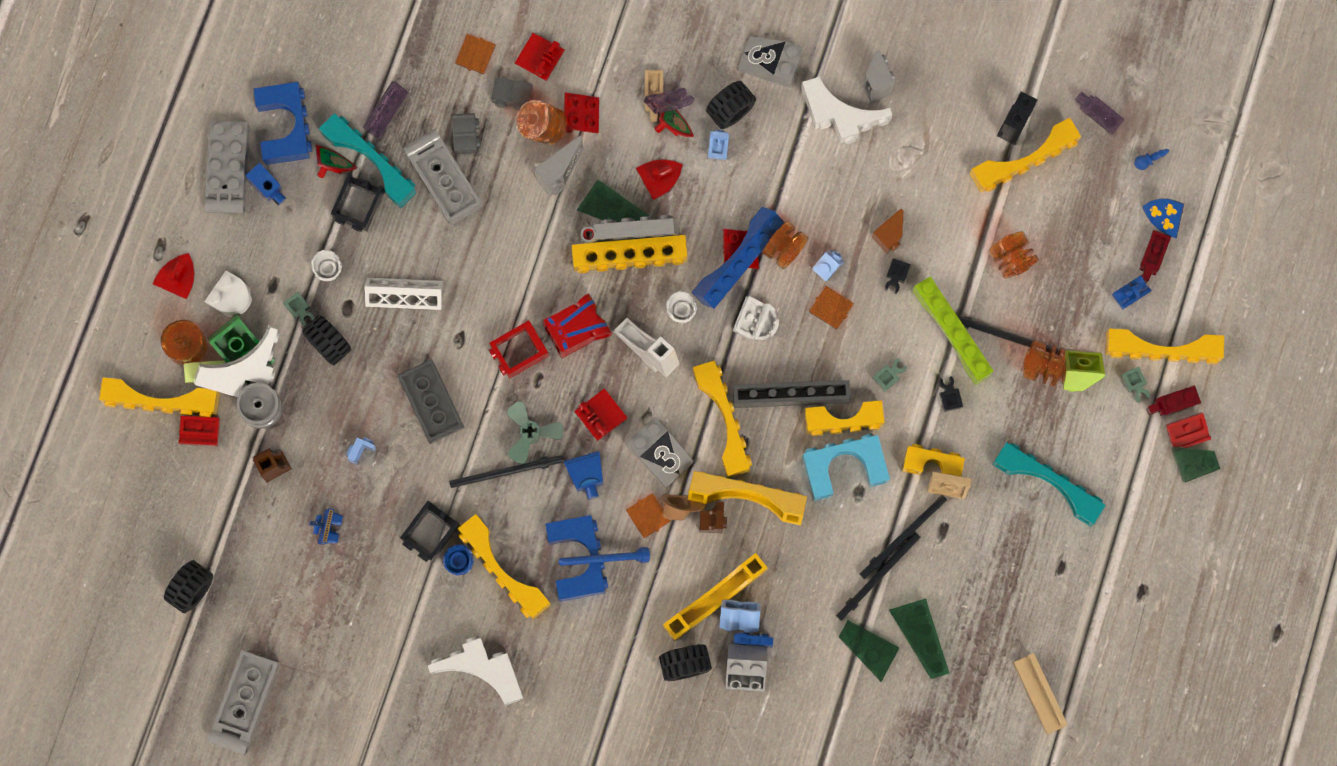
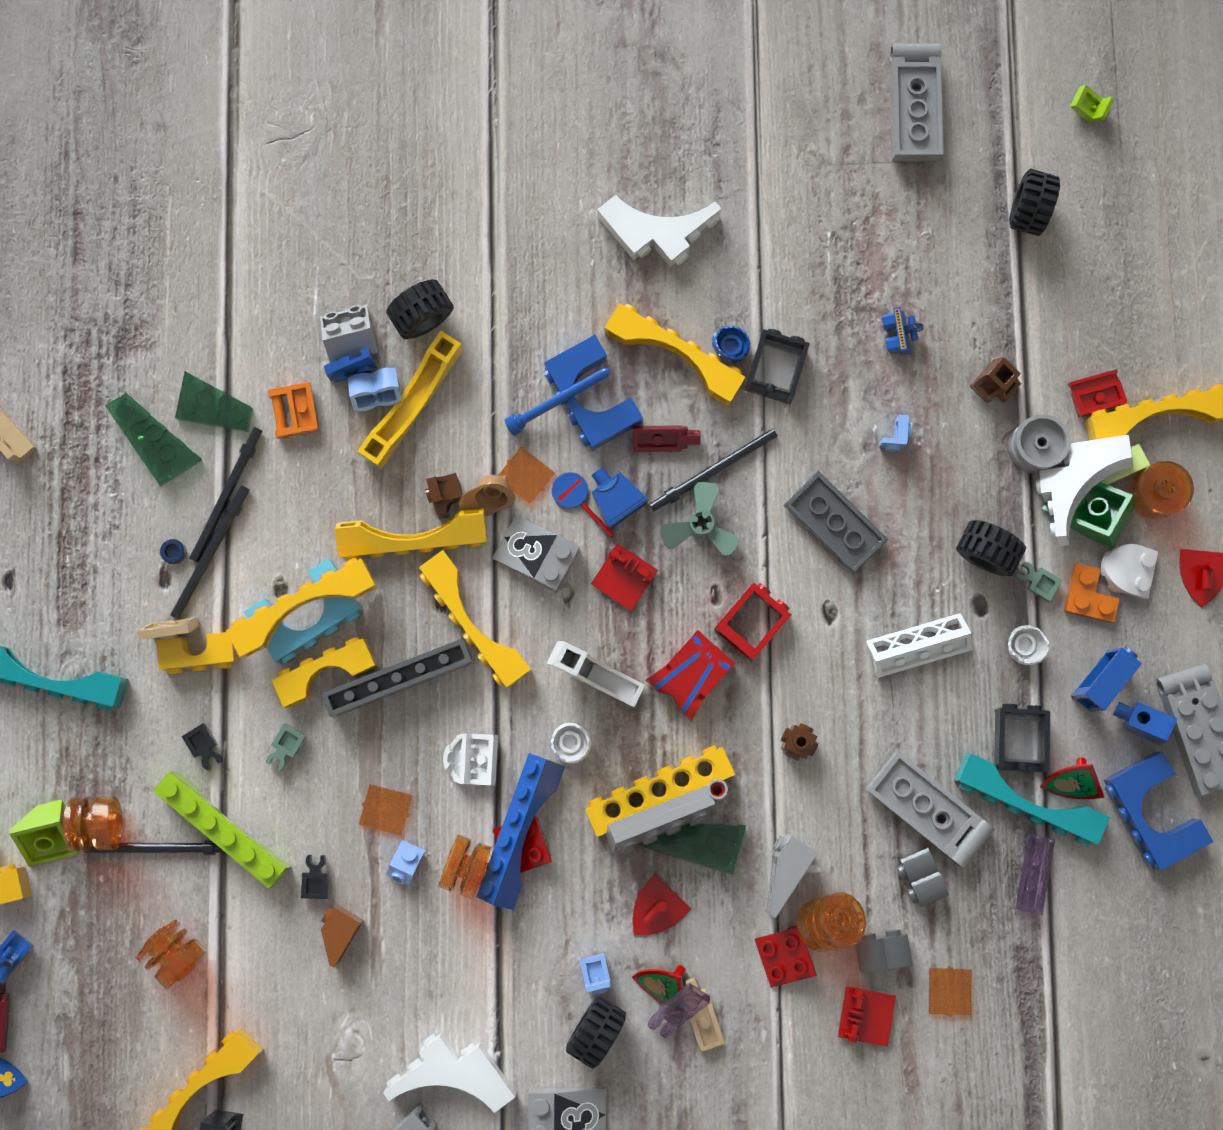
camera: 160 degrees right, 5 degrees up
none -> dark blue tile [160,539,187,564]
none -> yellow arch [226,558,378,659]
none -> orange plate [268,382,320,439]
none -> blue piece [552,472,614,538]
none -> dark red hinge [633,425,701,452]
none -> reddish brown brick [780,723,819,761]
none -> orange plate [1064,563,1120,623]
none -> lime bracket [1070,85,1114,123]
none -> blue window [1071,647,1142,712]

